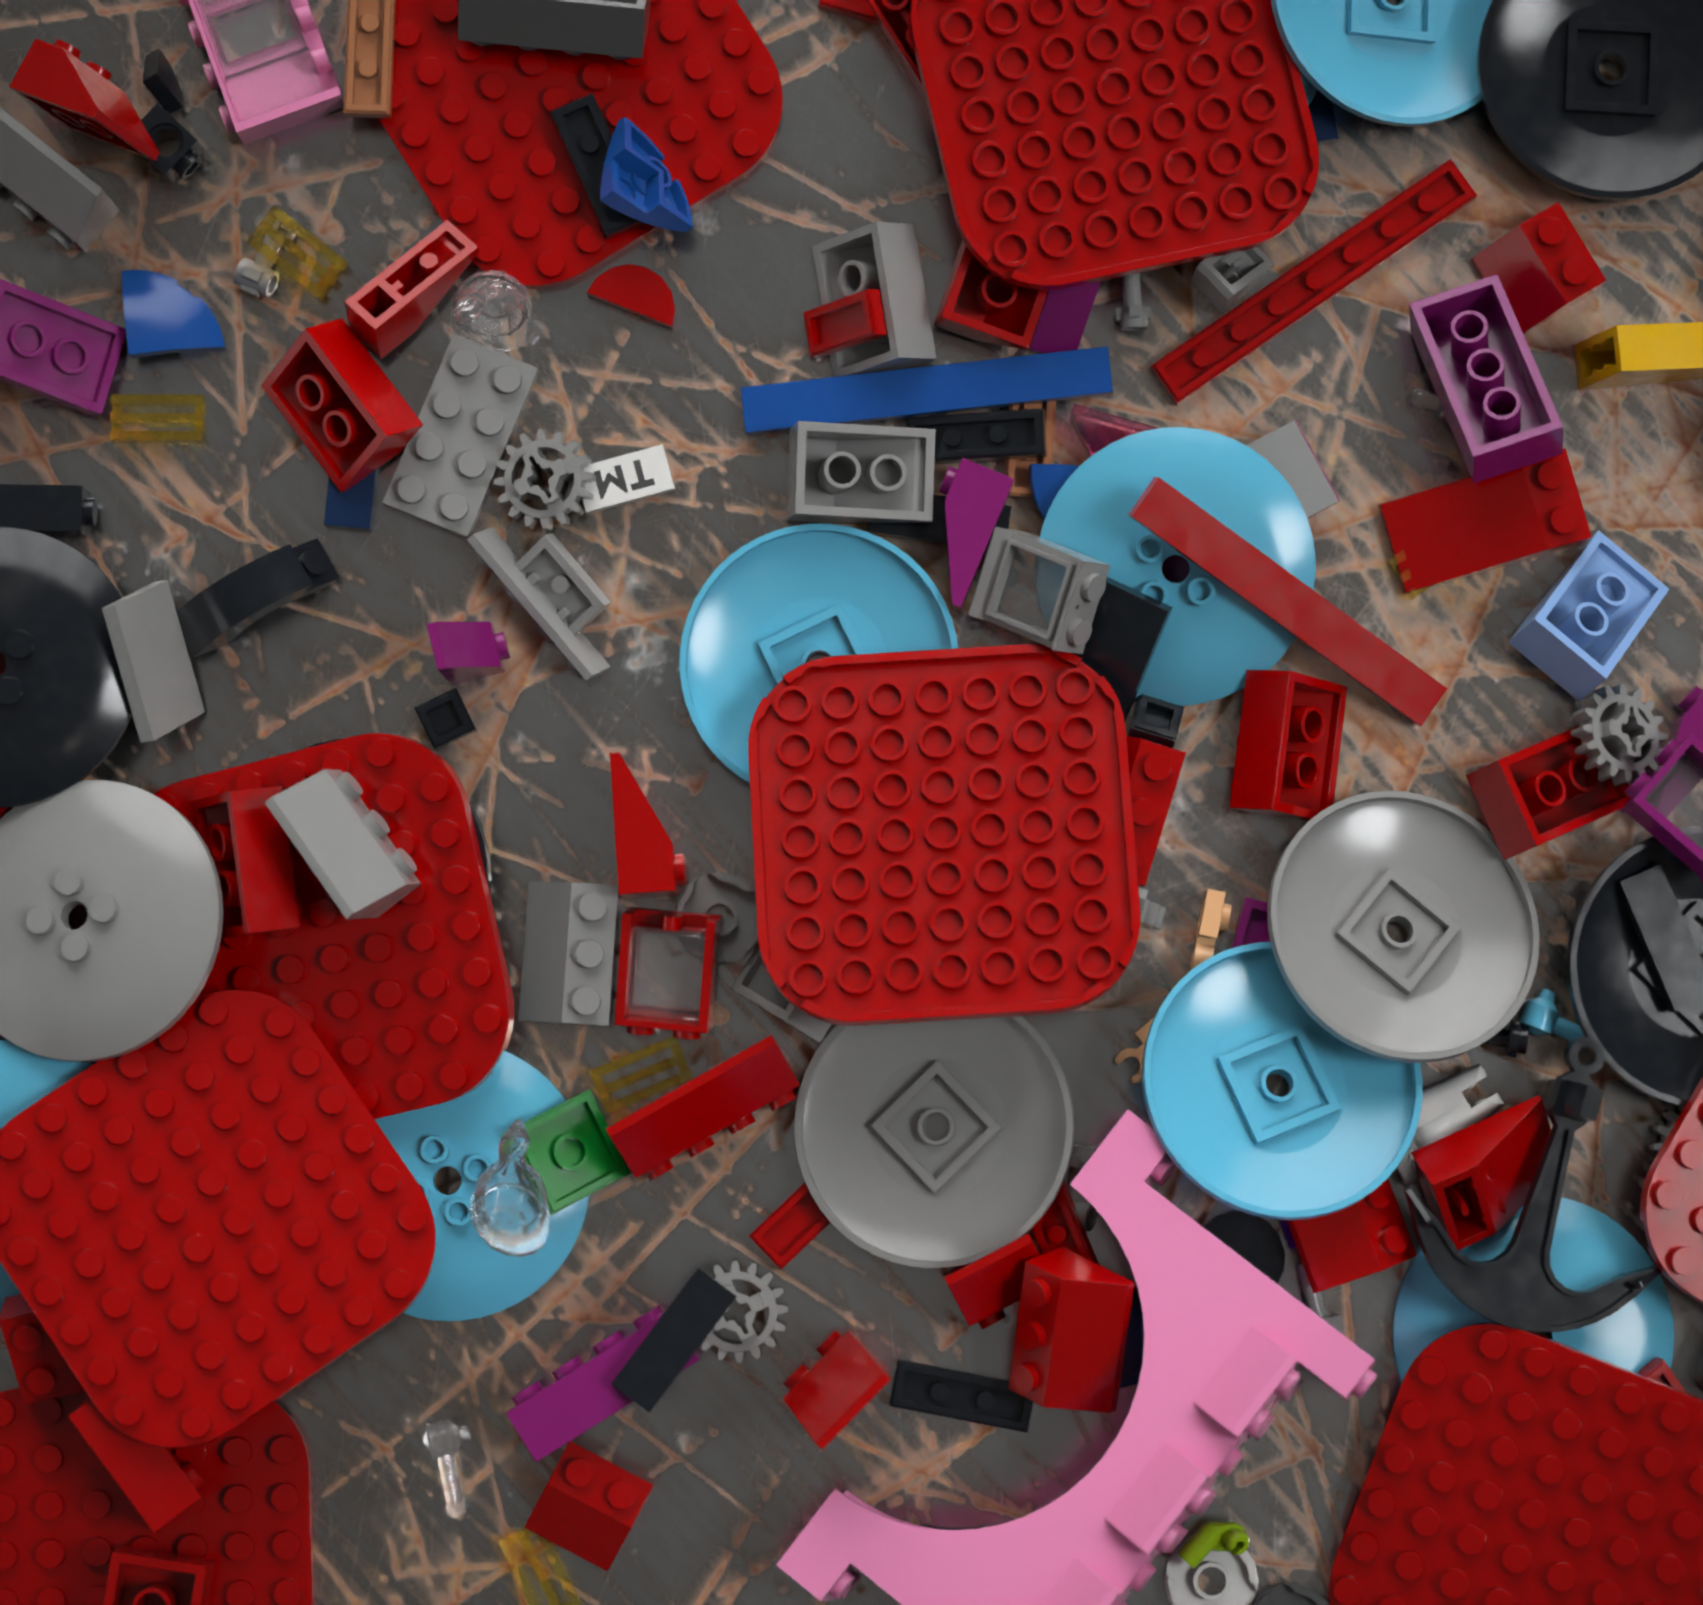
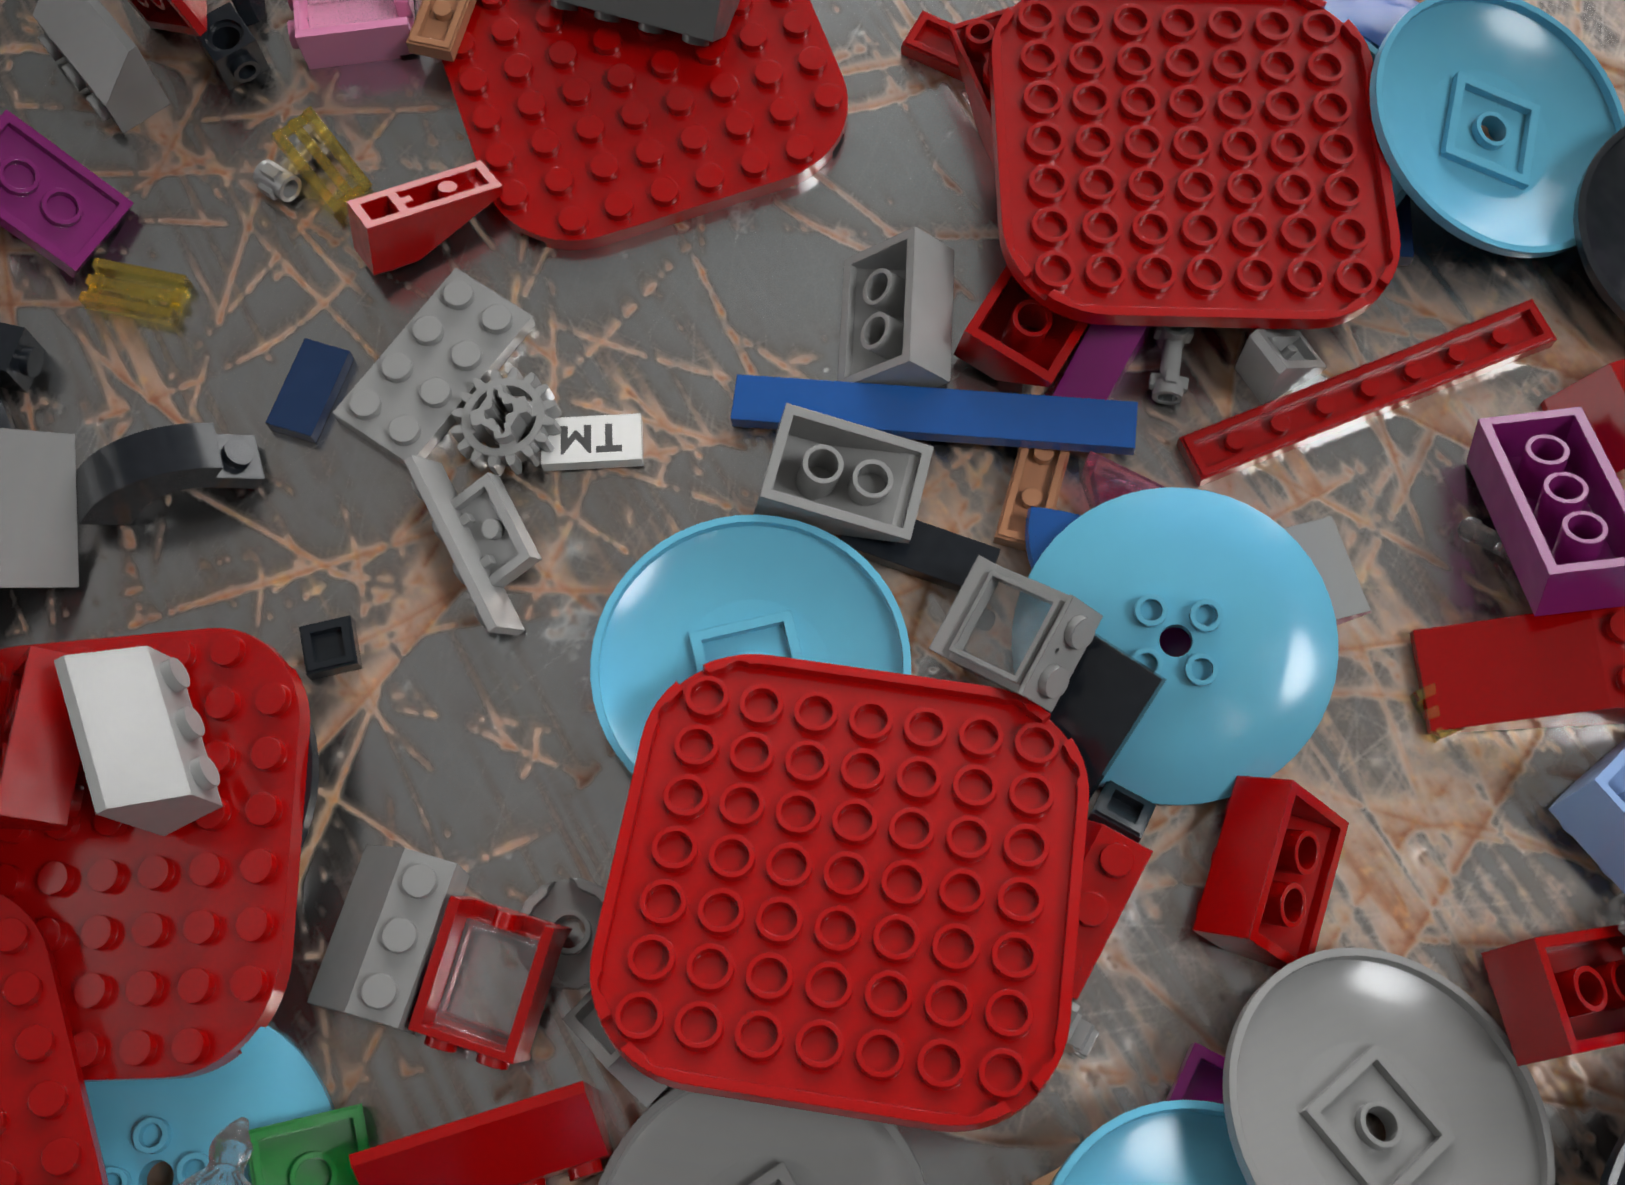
camera: 15 degrees right, 15 degrees down
blue brick [121,270,226,359] -> none
red slope [261,318,423,492] -> none
magenta slope [426,622,510,685] -> none
clear piece [452,270,536,352] -> none
black tile [551,93,644,240] -> none
red tile [587,264,676,329] -> none
clear yellow tile [589,1036,693,1114] -> none
blue brick [600,117,693,232] -> none
red slope [610,752,687,900] -> none
red tile [803,289,887,358] -> none
black tile [906,408,1047,464] -> none
magenta slope [939,458,1014,613] -> none
red tile [1128,476,1447,726] -> none
light nougat plate [1189,889,1232,969] -> none

